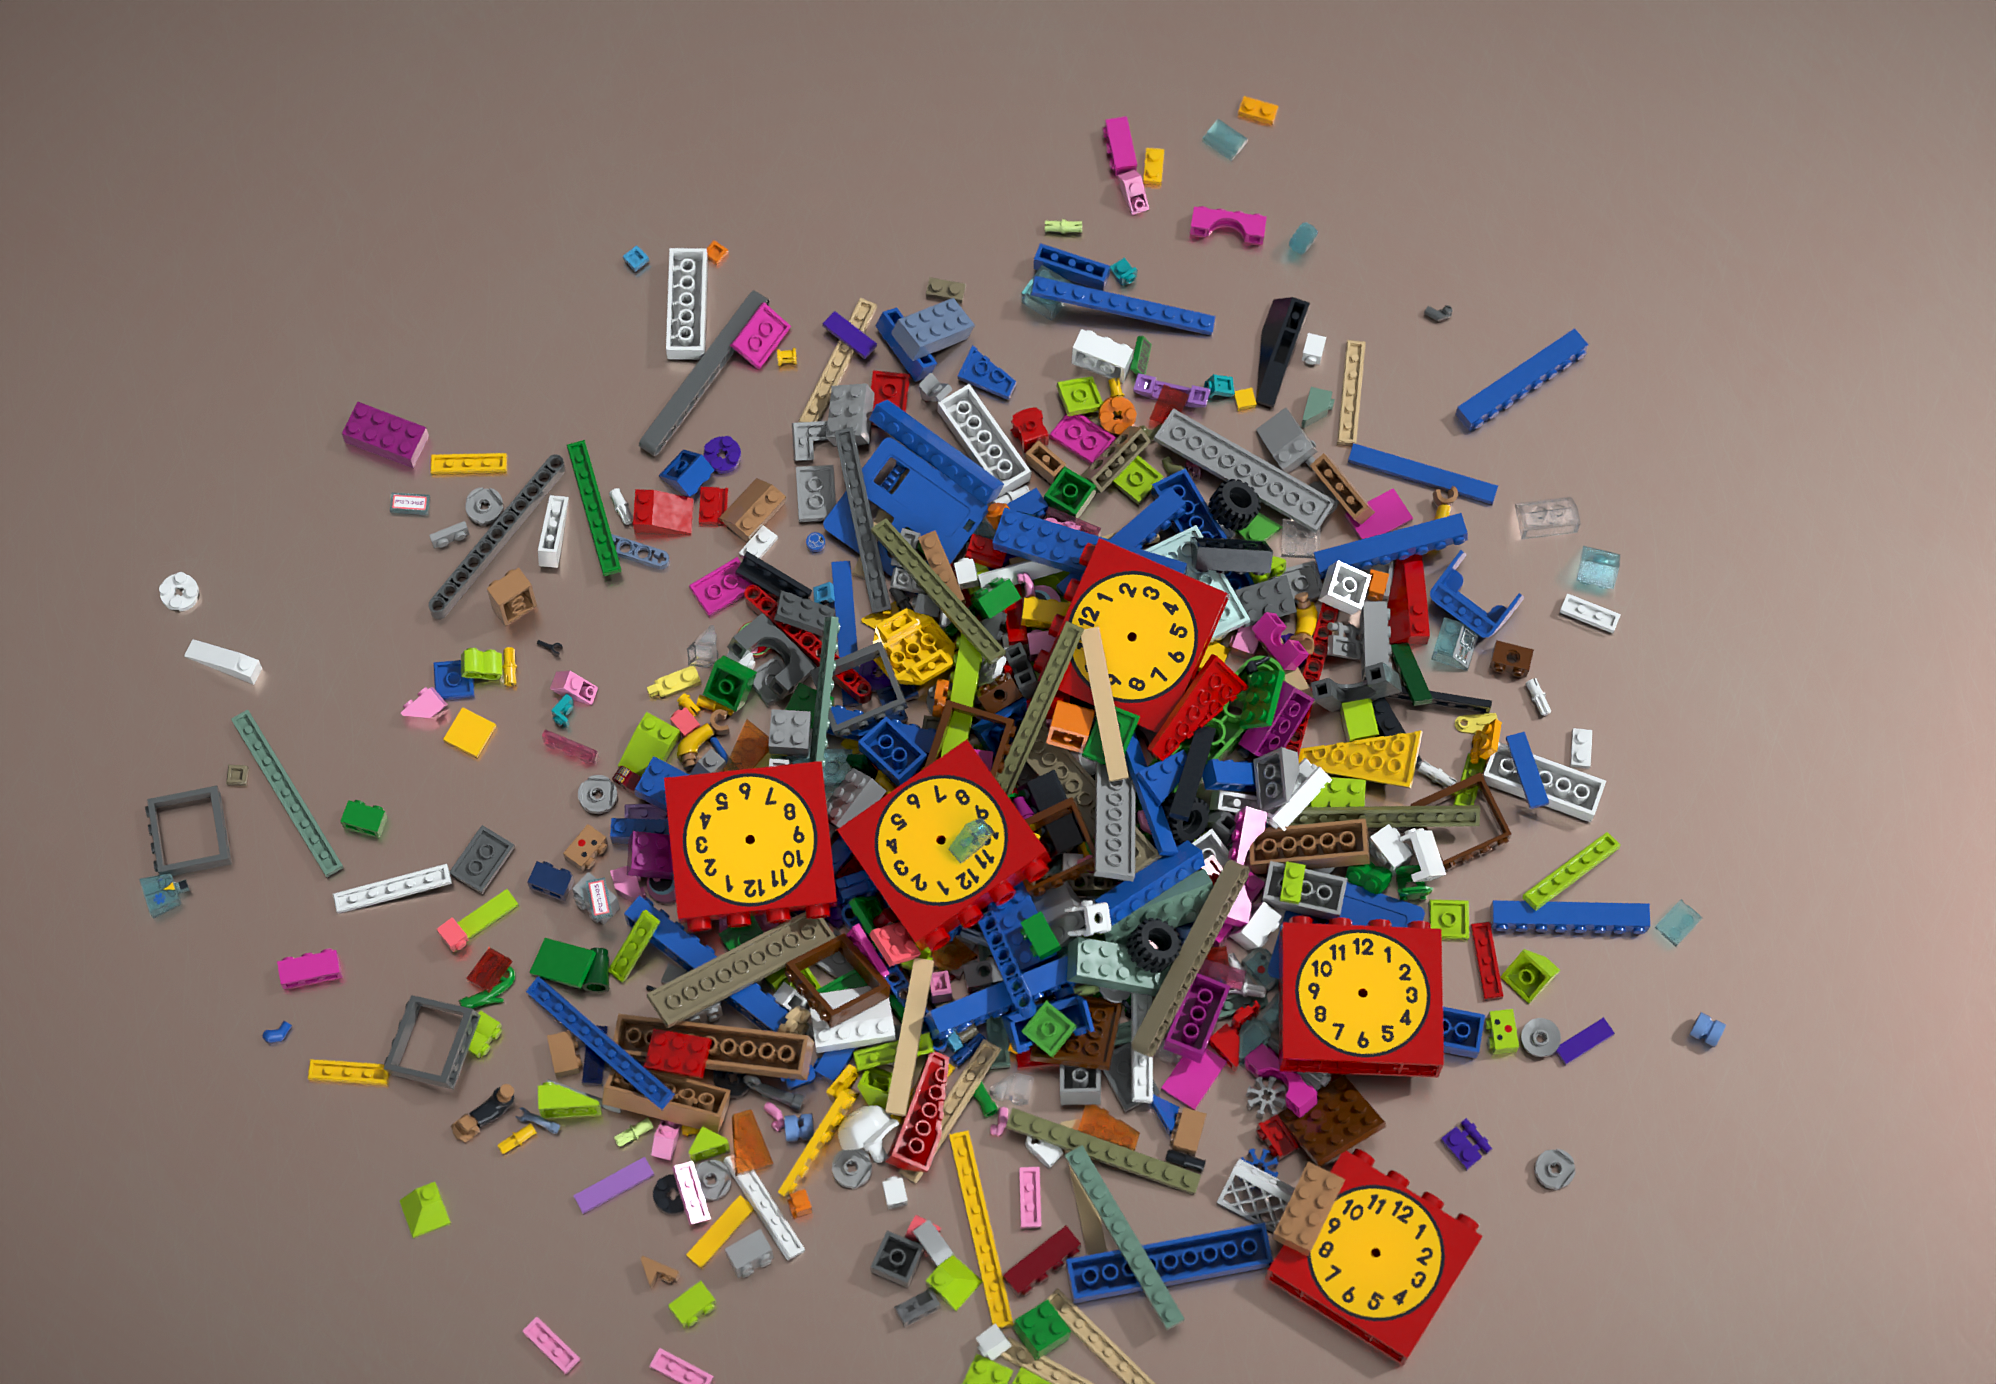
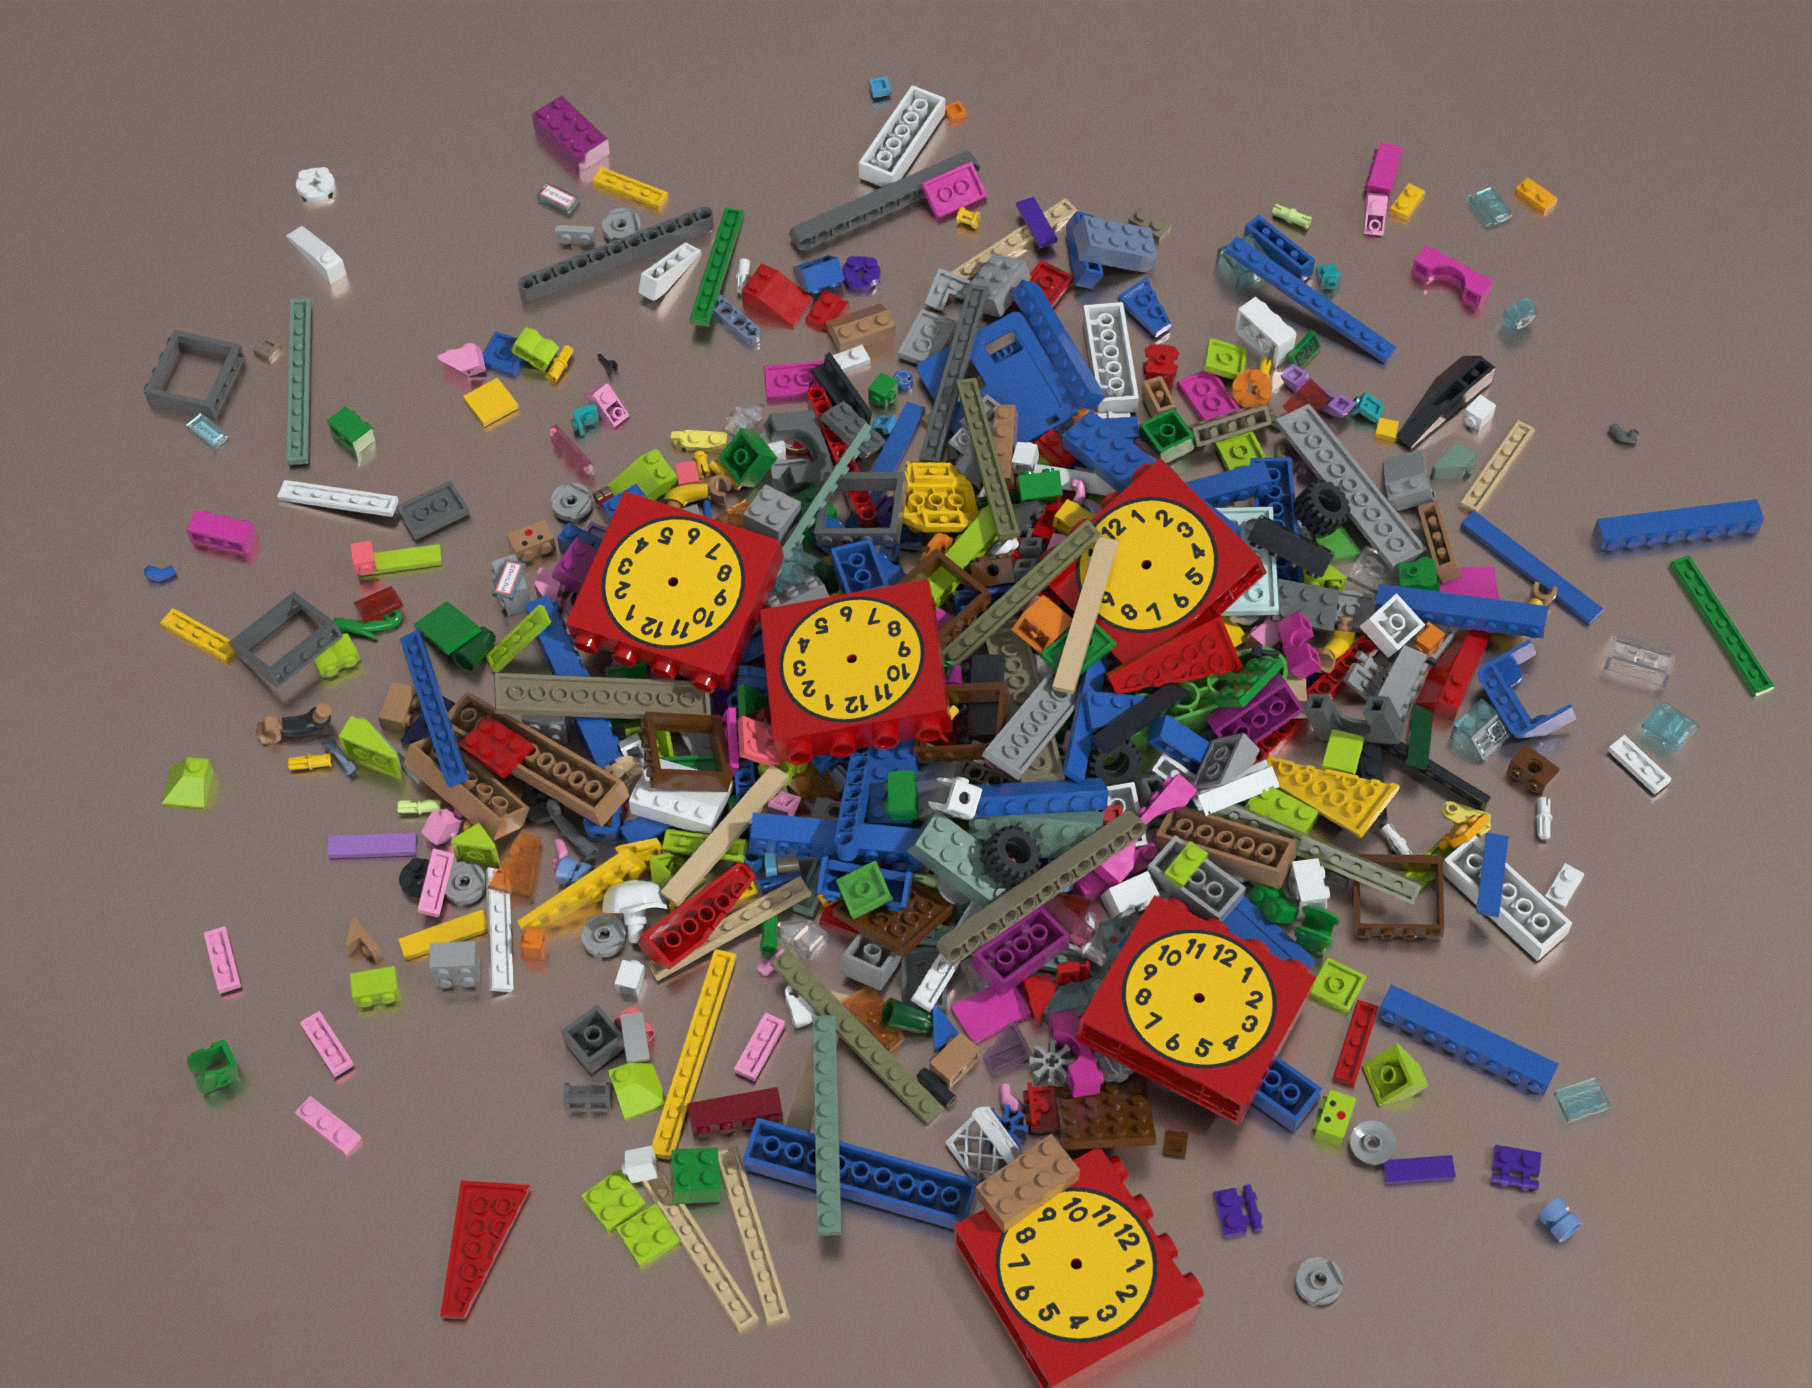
camera: 30 degrees right, 10 degrees down
clear light blue torso [139,874,190,918] -> none
medium nougat brick [487,567,537,626] -> none
dark blue brick [527,861,574,901] -> none
light grey slope [919,373,953,402] -> none
clear light blue slope [949,817,994,863] -> none
white panel [1399,828,1446,882] -> none
lime tile [1522,832,1621,911] -> none
none -> clear light blue tile [186,413,229,451]
none -> green brick [868,372,898,409]
none -> dark green plant [881,997,933,1034]
none -> clear purple wing [983,1020,1034,1077]
none -> bright pink arm [999,1084,1024,1114]
none -> reddish brown tile [1162,1129,1188,1157]
none -> green piece [1397,556,1440,592]
none -> dark purple plate [1491,1144,1542,1191]
none -> green tile [1670,555,1774,697]

